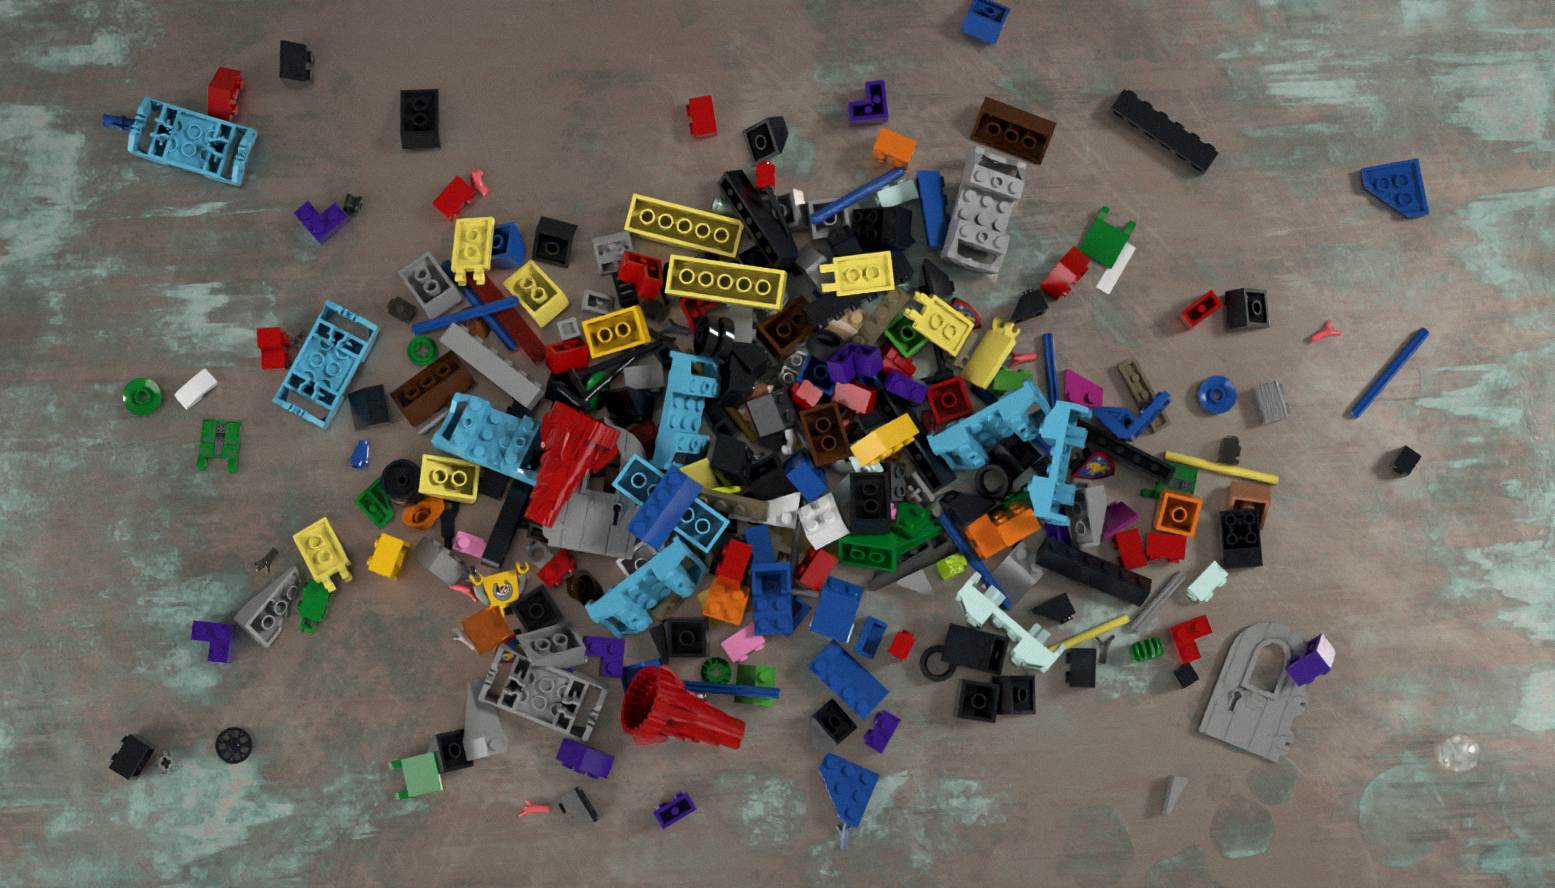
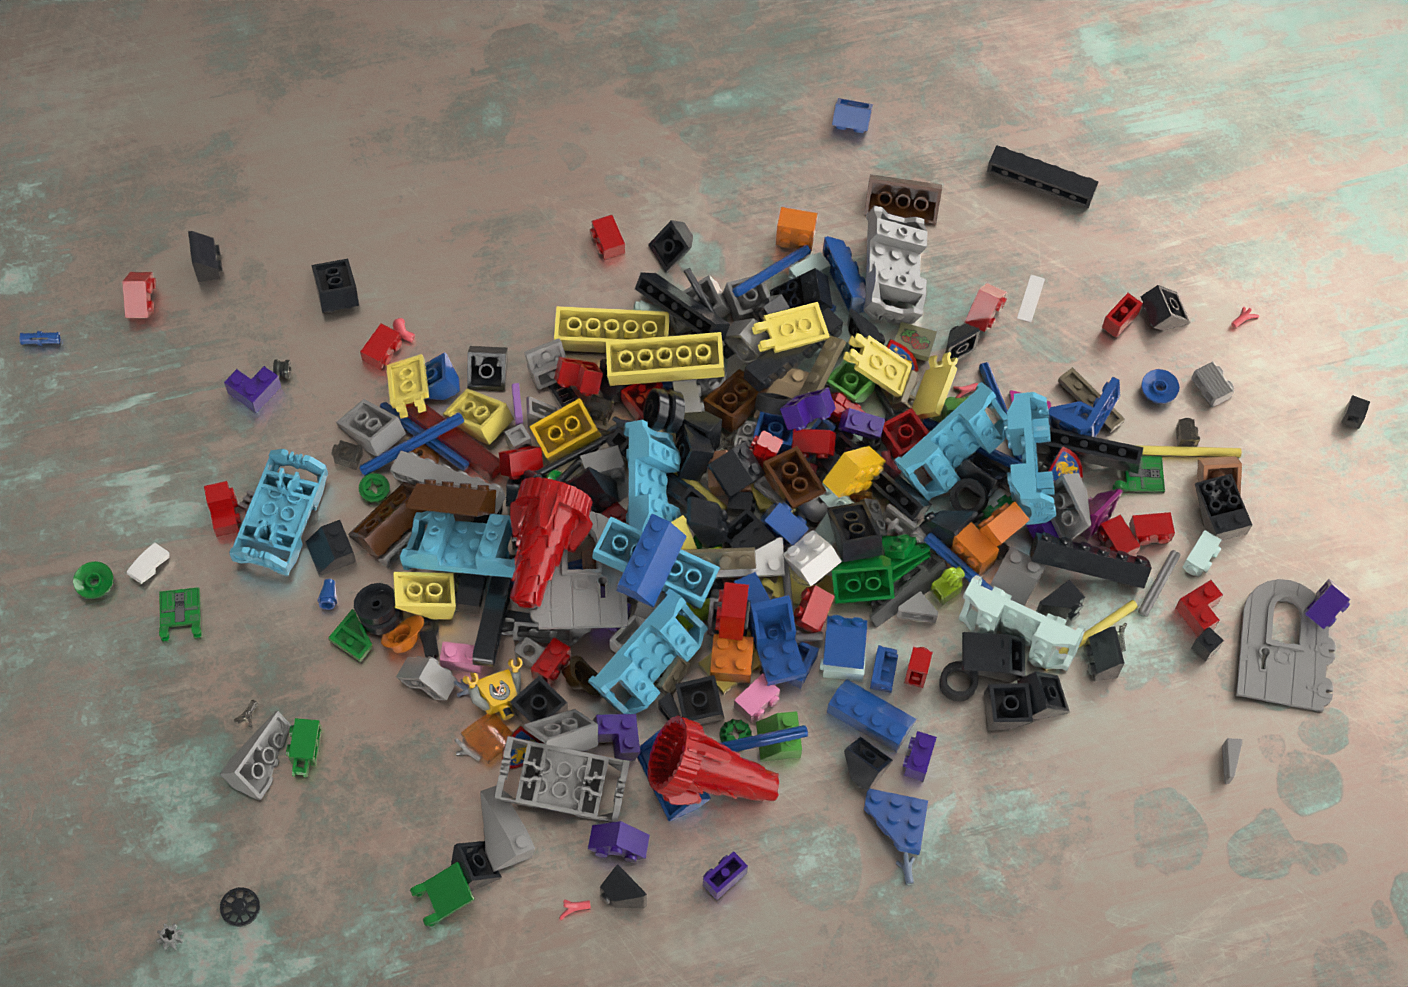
camera: 15 degrees left, 20 degrees down
black brick [109,734,157,780] -> none
medium azure piece [128,96,258,186] -> none
dark purple brick [191,620,236,663] -> none
light yellow tile [292,516,353,593] -> none
yellow brick [367,533,411,580] -> none
coral bar [450,582,478,602] -> none
red brick [756,161,775,194] -> none
white arm [781,427,797,455] -> none
dark purple brick [848,80,888,126] -> none
green flag [1079,206,1136,269] -> none
green gear [1130,637,1164,662] -> none
orange brick [1152,488,1203,537] -> none
blue axle [1350,328,1430,418] -> none
blue plate [1361,158,1429,218] -> none
none -> reddish brown slope [406,479,496,516]
none -> medium lavender tile [511,383,523,426]
none -> olive tile [895,322,937,362]

